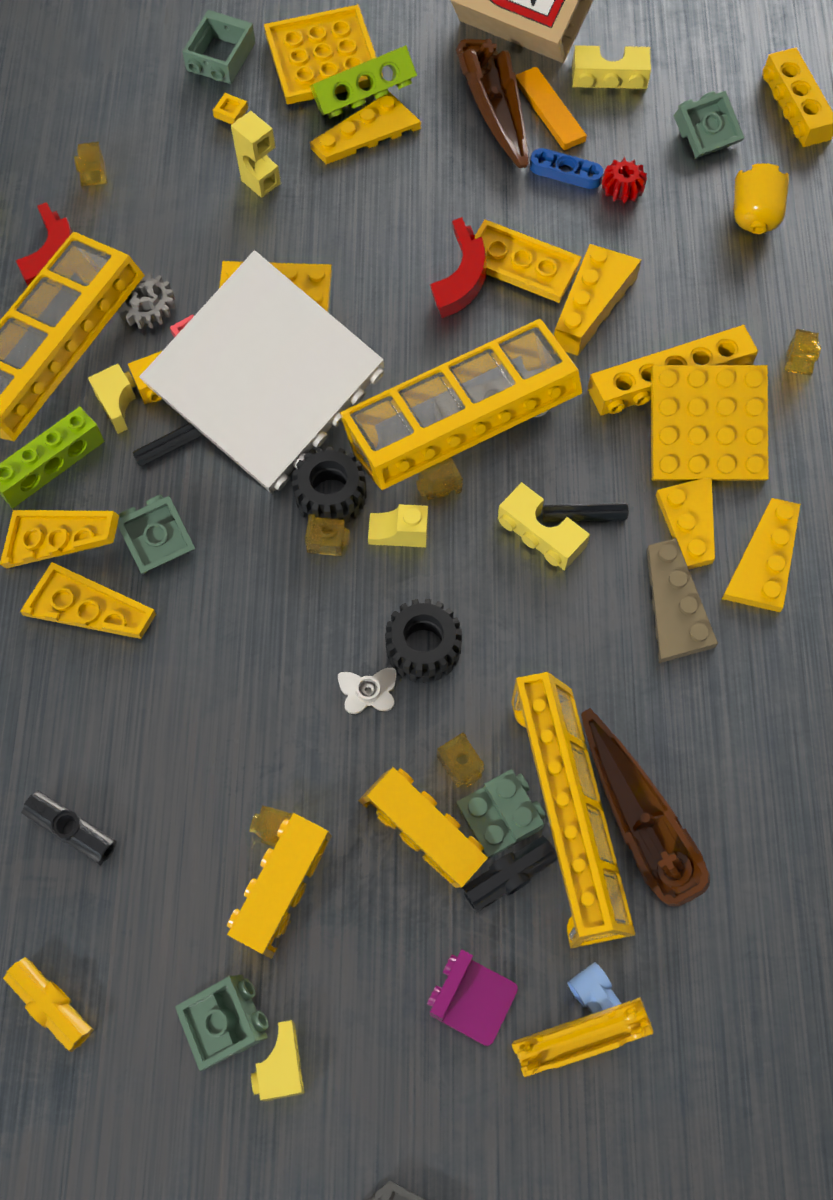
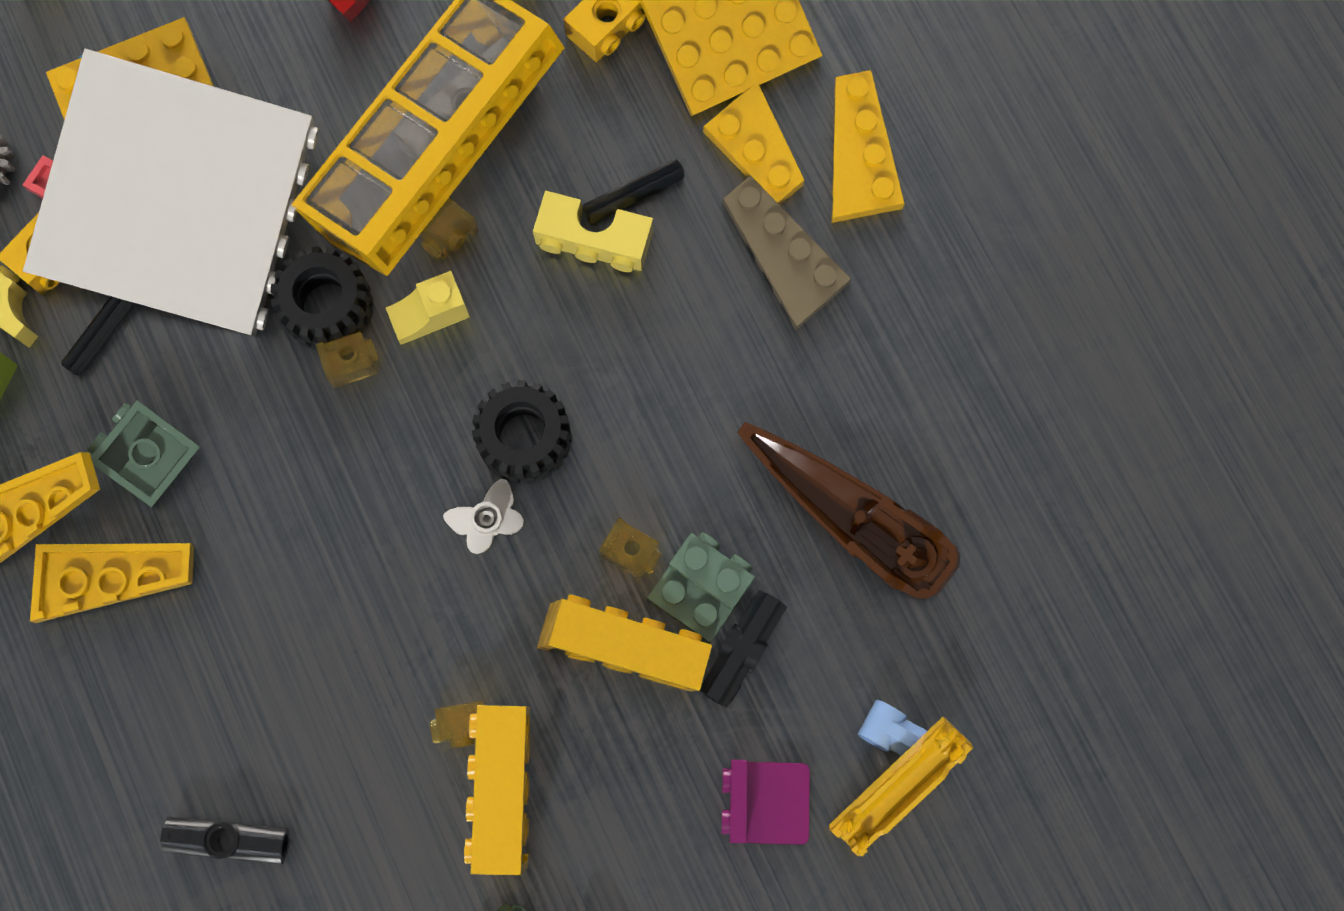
camera: 25 degrees left, 10 degrees up
yellow window [511,672,636,949] -> none

